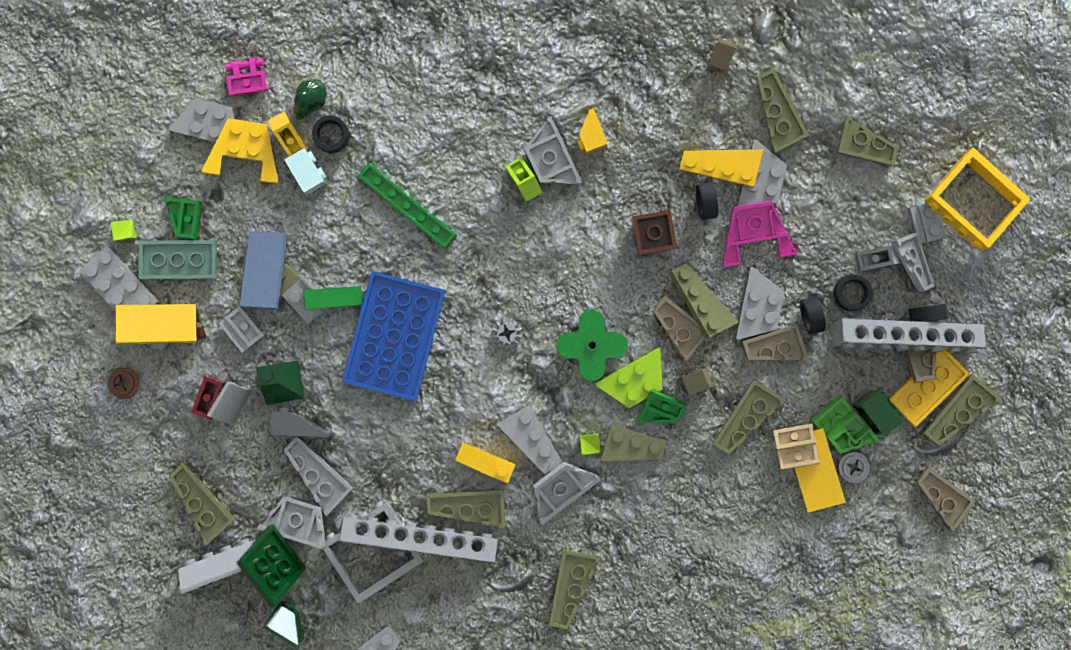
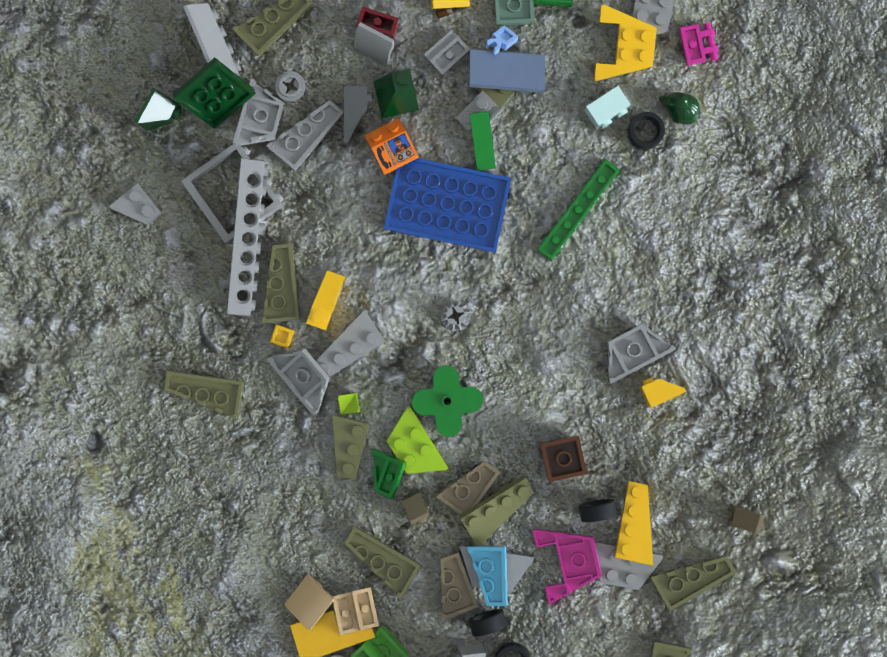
camera: 80 degrees right, 0 degrees up
yellow slope [268,111,307,157] -> none
lime slope [505,157,543,202] -> none
none -> yellow tile [270,324,295,349]
none -> light grey gear [275,71,306,102]
none -> tan slope [284,574,335,630]
none -> orange slope [364,118,419,175]
none -> medium azure wing [467,546,508,606]
none -> light blue plate [485,25,519,55]

